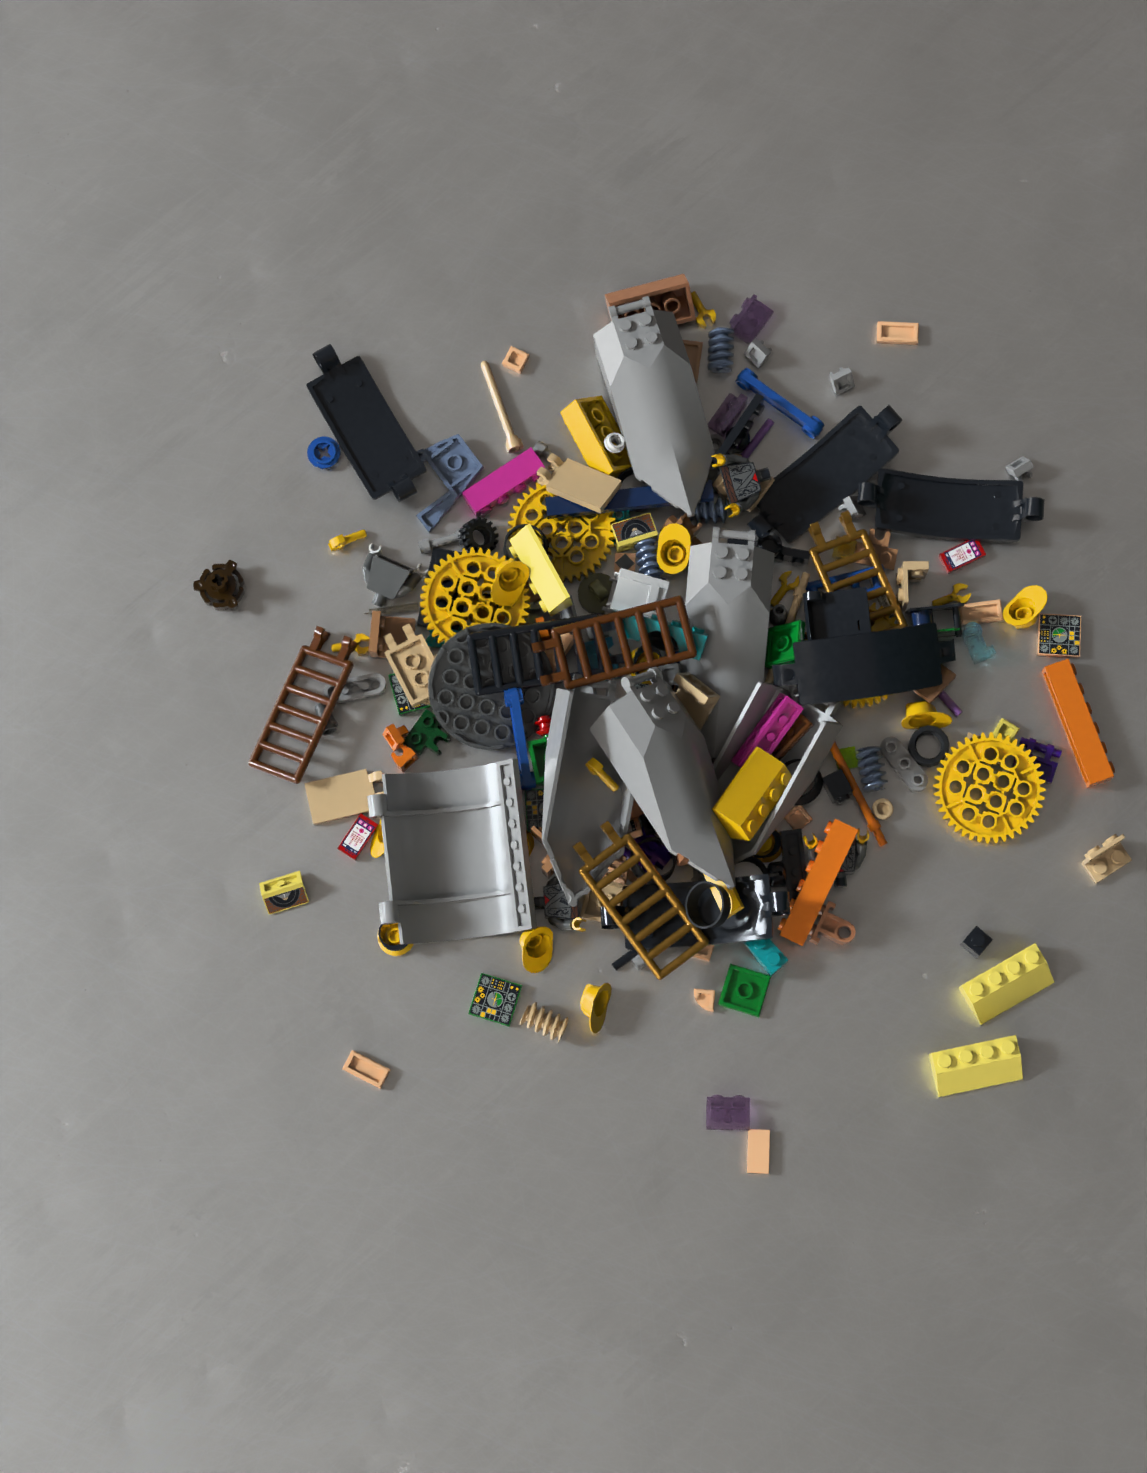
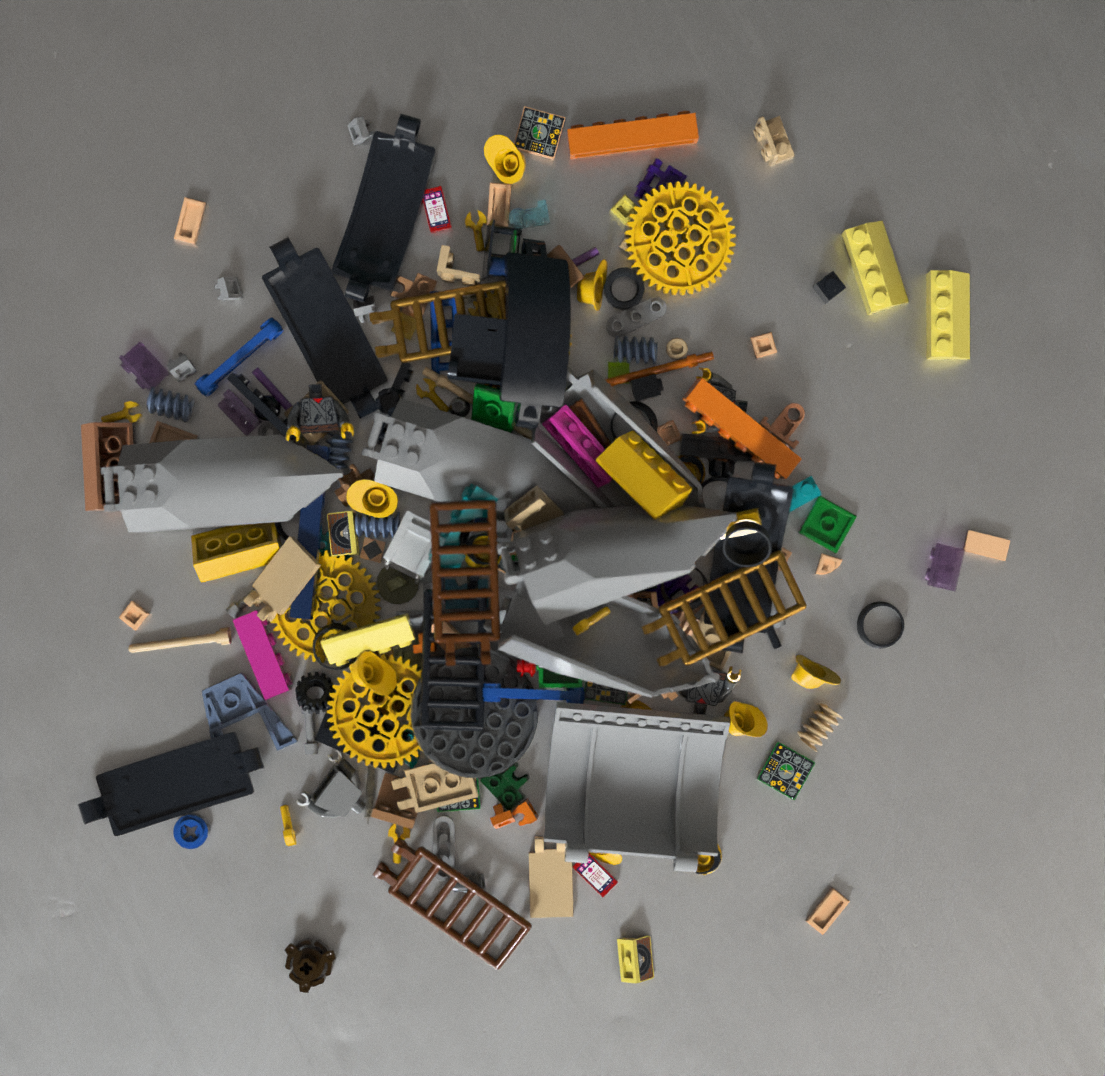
camera: 80 degrees left, 10 degrees up
white plate [604,433,625,453] -> none
none -> light nougat tile [750,332,777,359]
none -> black tyre [857,601,904,649]

